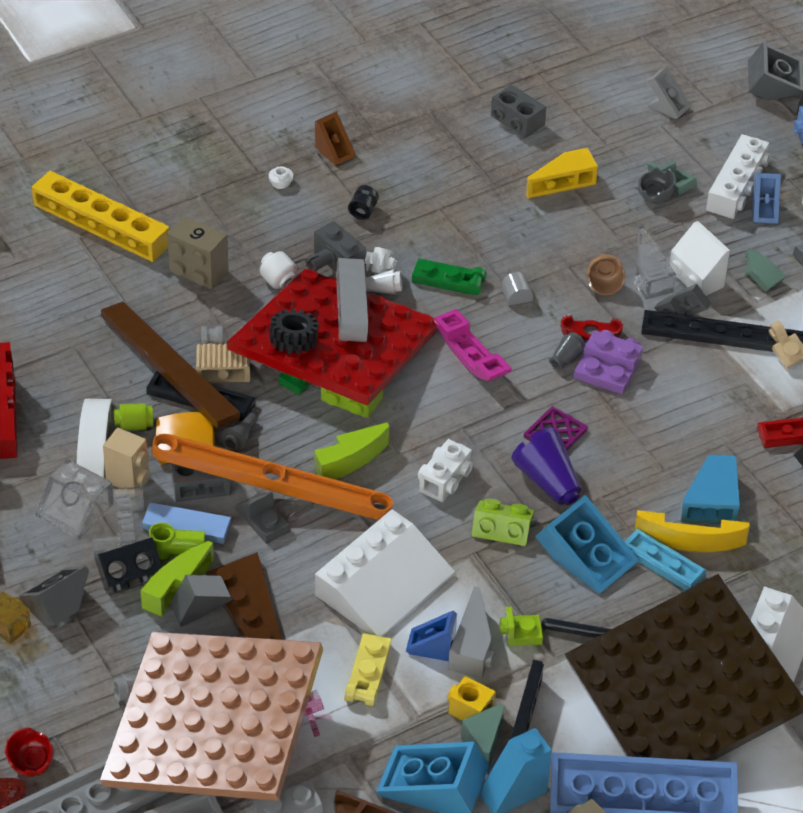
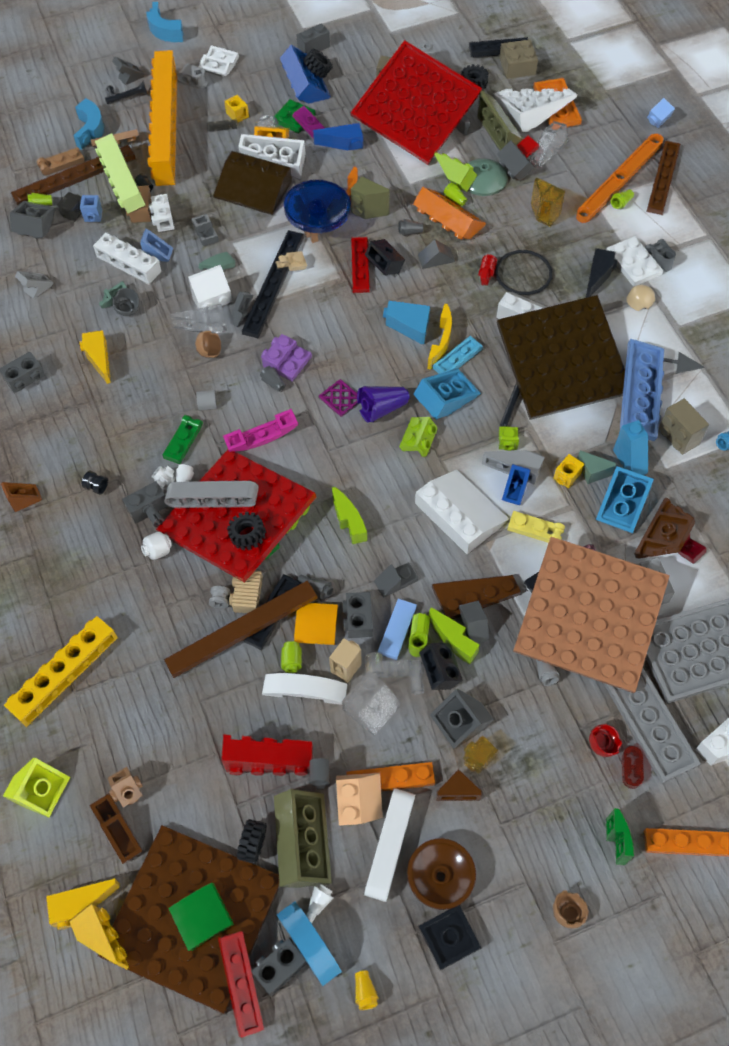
camera: 80 degrees left, 15 degrees up
orange beam [152,433,393,520] -> none
dark tan brick [167,216,229,289] -> none
white plate [269,166,293,189] -> none
white brick [418,439,473,503] -> none
black tile [510,659,544,739] -> none
red piece [560,315,623,340] -> none

